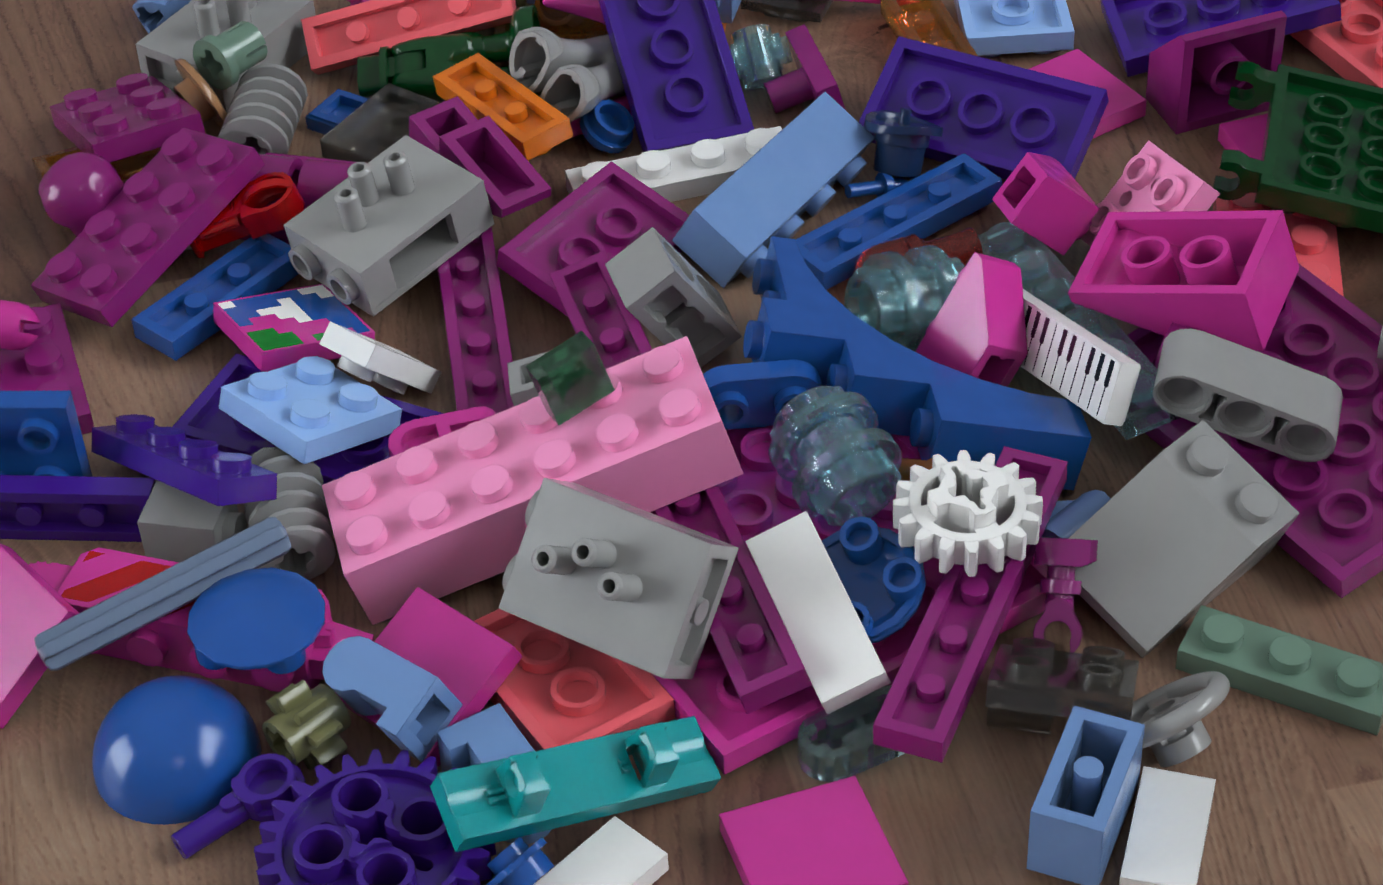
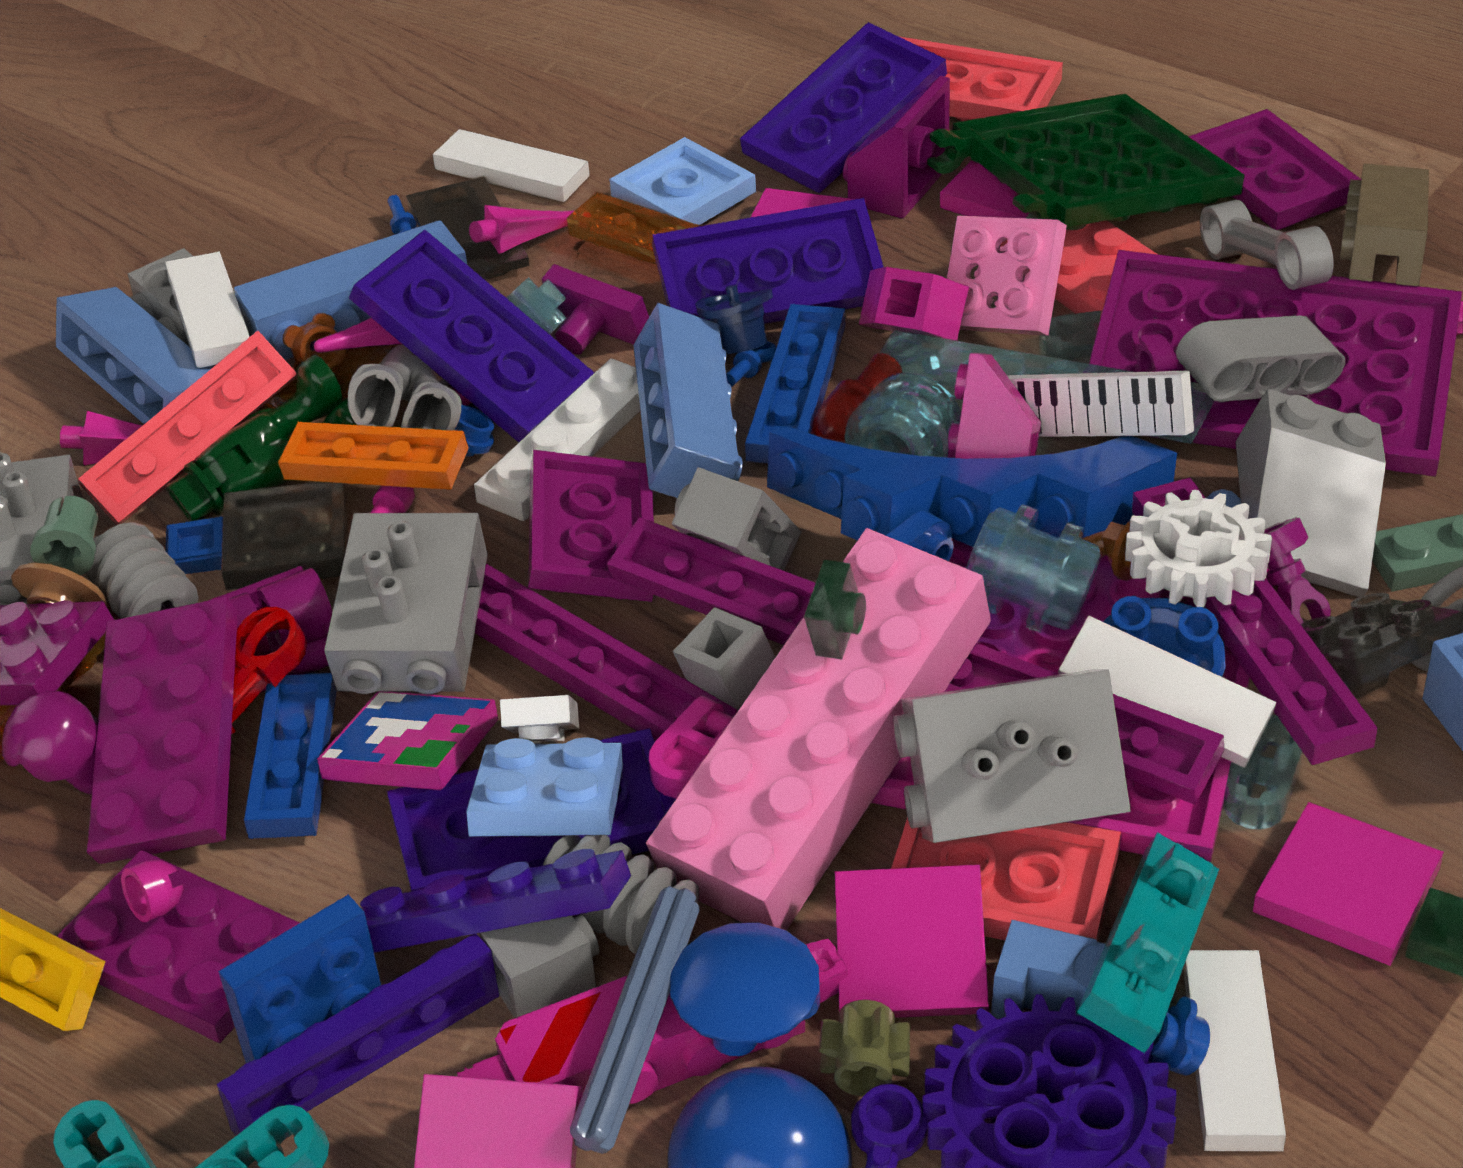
camera: 40 degrees left, 0 degrees up
medium blue leg [322,636,463,762] -> none
magenta slope [409,96,551,218] -> none
dark pink slope [1068,210,1300,351] -> none

